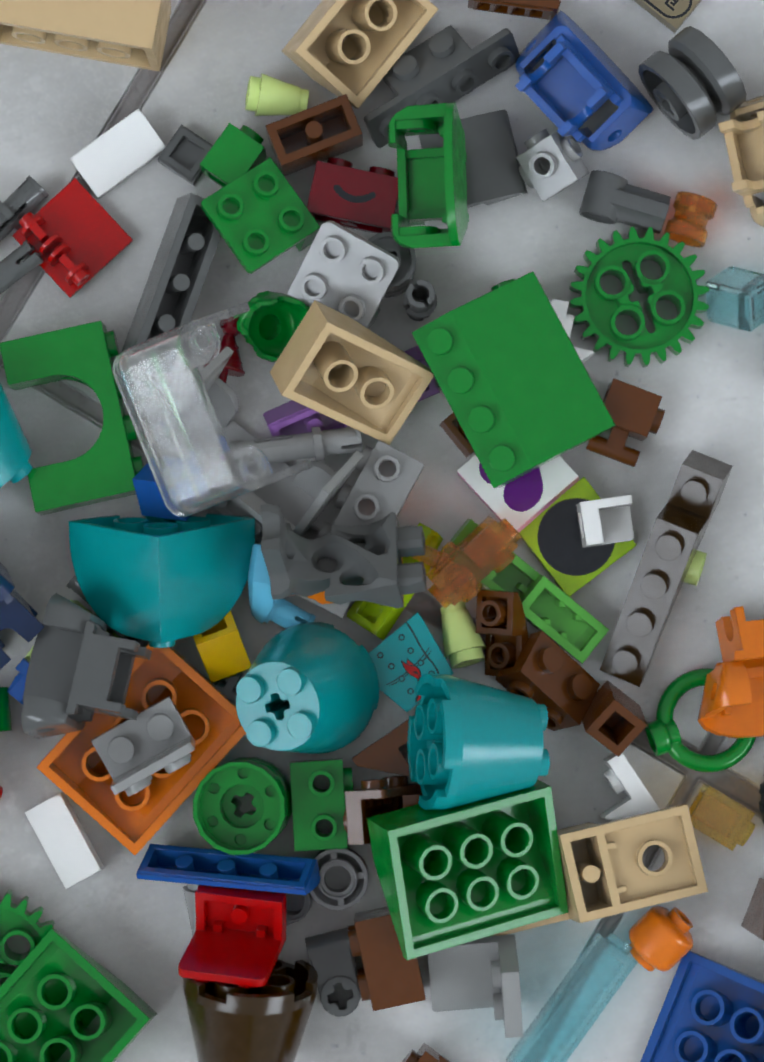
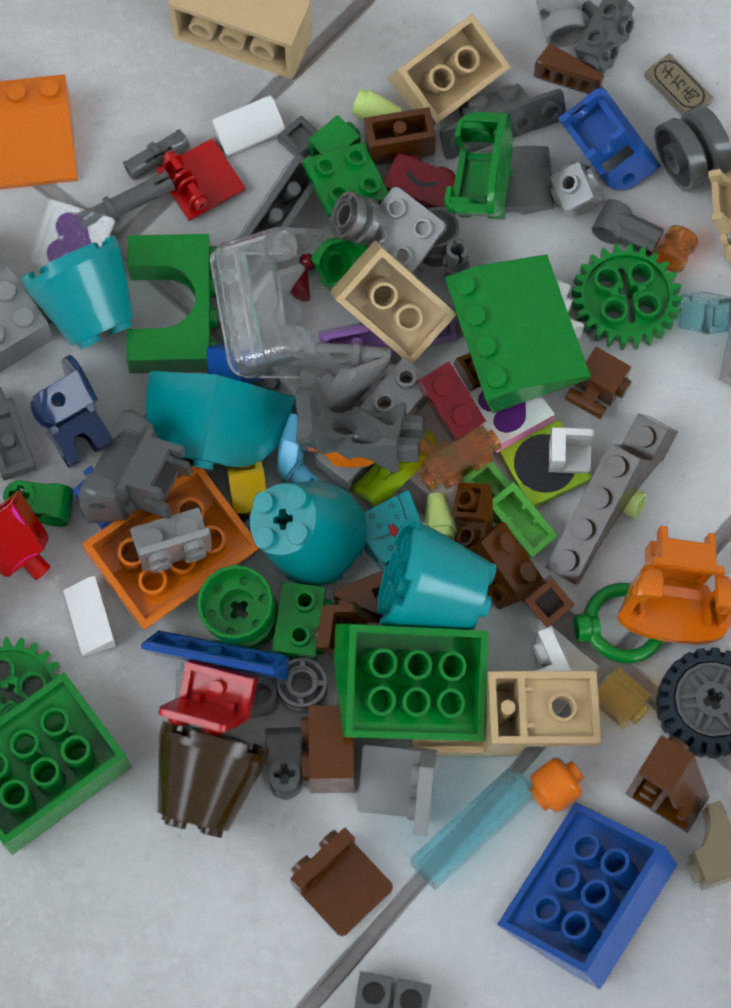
camera: 15 degrees right, 15 degrees down
none -> flat silver wheel [330,191,381,245]
none -> dark red brick [415,361,486,440]

